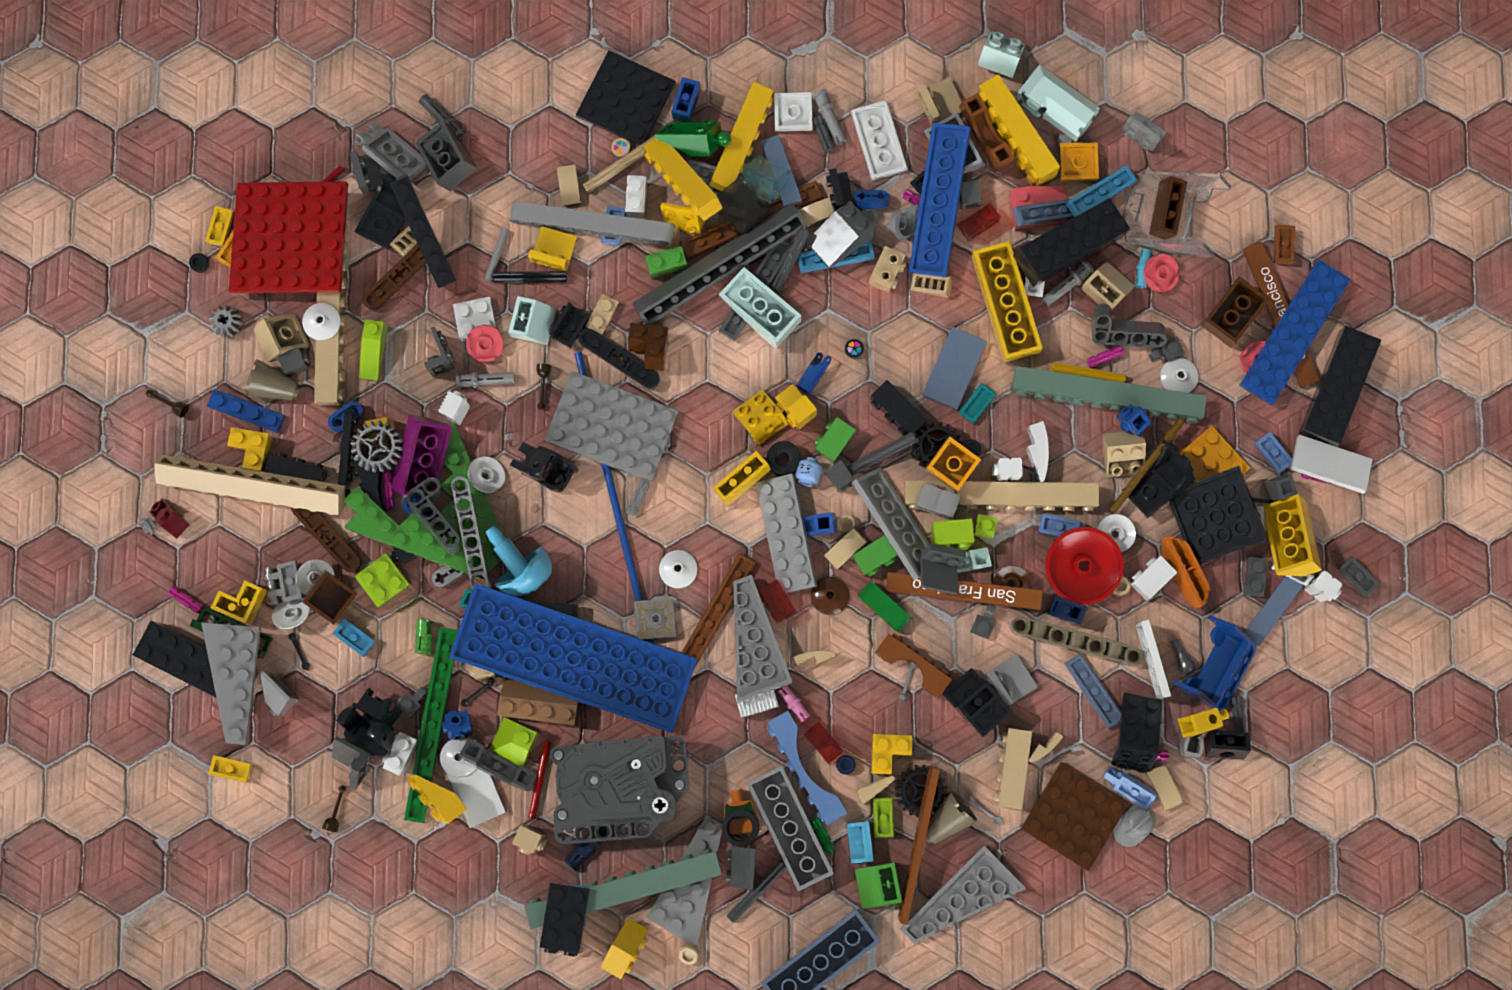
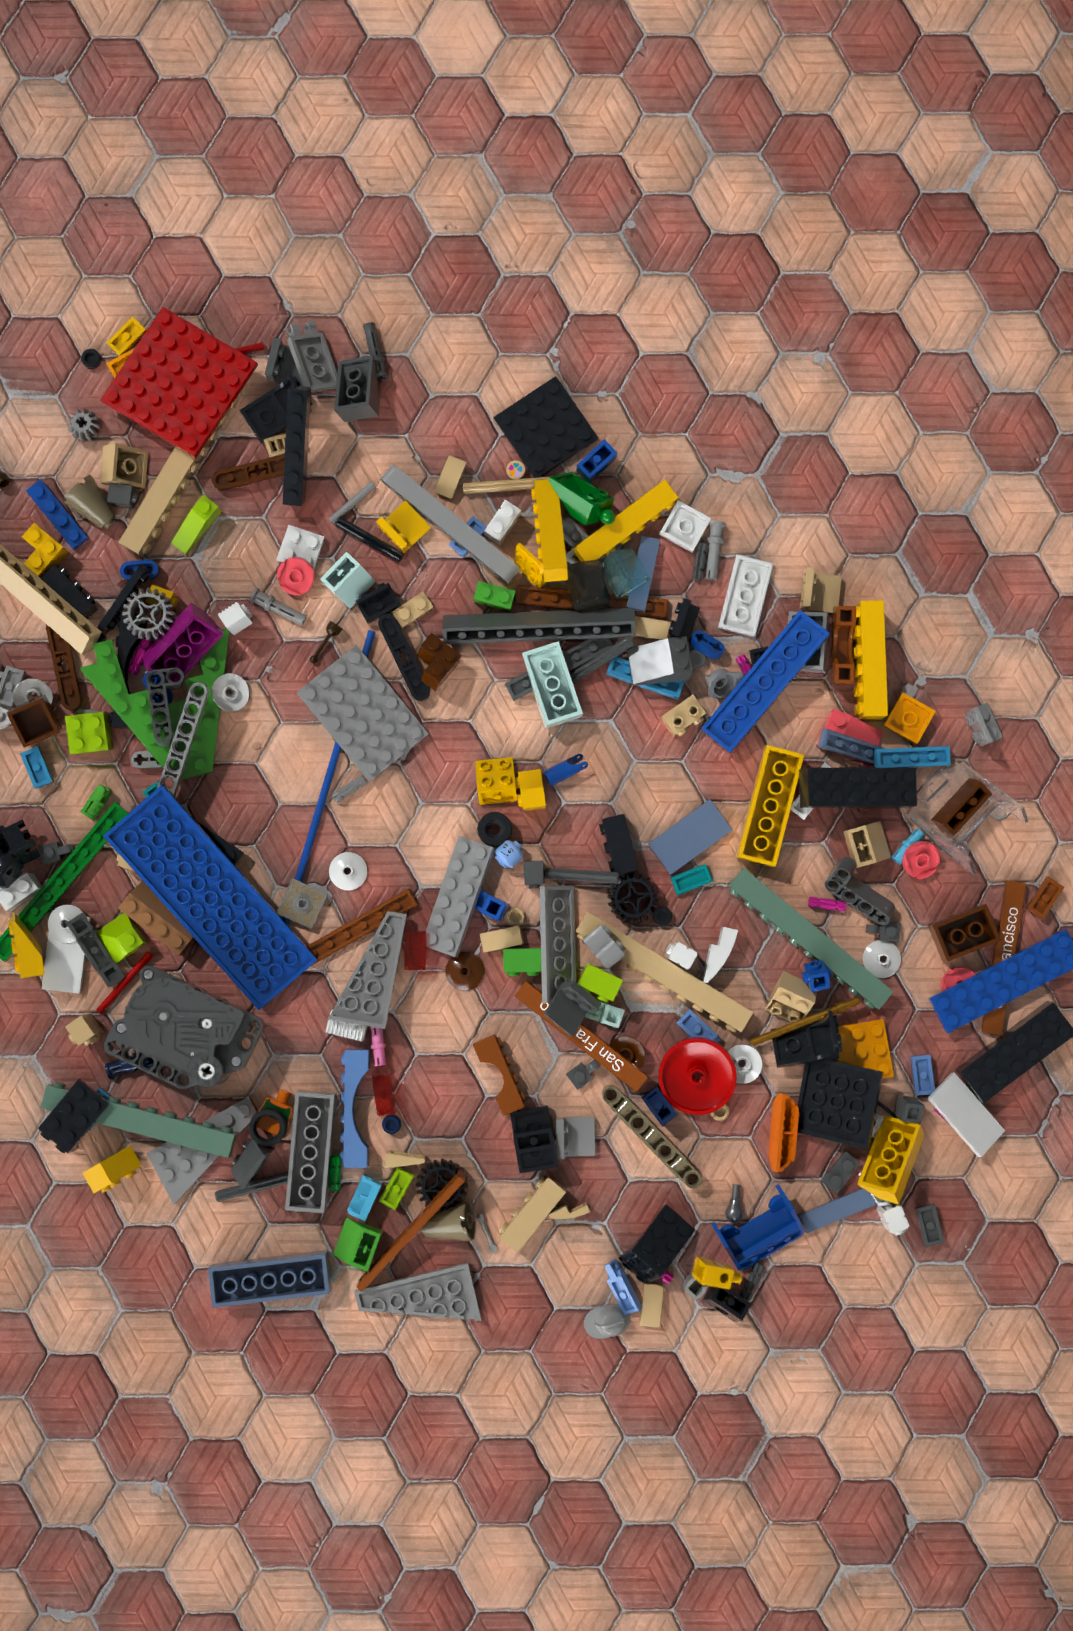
camera: 25 degrees right, 5 degrees up
white dish [302,303,341,341] -> none
dark grey bracket [424,327,455,377] -> none
blue brick [442,710,472,740] -> none
black hinge [461,678,495,706] -> none
medium azure piece [485,525,552,598] -> none
black piece [510,442,579,492] -> none
tan tile [679,944,700,965] -> none
yellow brick [713,451,771,507] -> none
tan slope [793,651,835,665] -> none
bright green brick [814,417,856,464] -> none
black tile [845,339,864,359] -> none
green beam [857,581,912,633] -> none
yellow brick [871,734,912,775] -> none
light grey hinge [899,662,916,701] -> none
tan slope [910,273,953,298] -> none
light orange brick [925,437,981,491] -> none
clear red hinge [957,203,1001,242] -> none
dark grey brick [960,179,982,210] -> none
lime brick [973,514,997,539] -> none
light aqua slope [978,32,1026,78] -> none
light aqua brick [1016,64,1100,141] -> none
reddish brown plate [1020,762,1129,871] -> none
light grey pin [1042,260,1095,307] -> none
yellow axle [1050,362,1126,383] -> none
sand blue tile [1064,653,1121,729] -> none
white brick [1131,556,1177,601] -> none
white tile [1135,620,1171,699] -> none

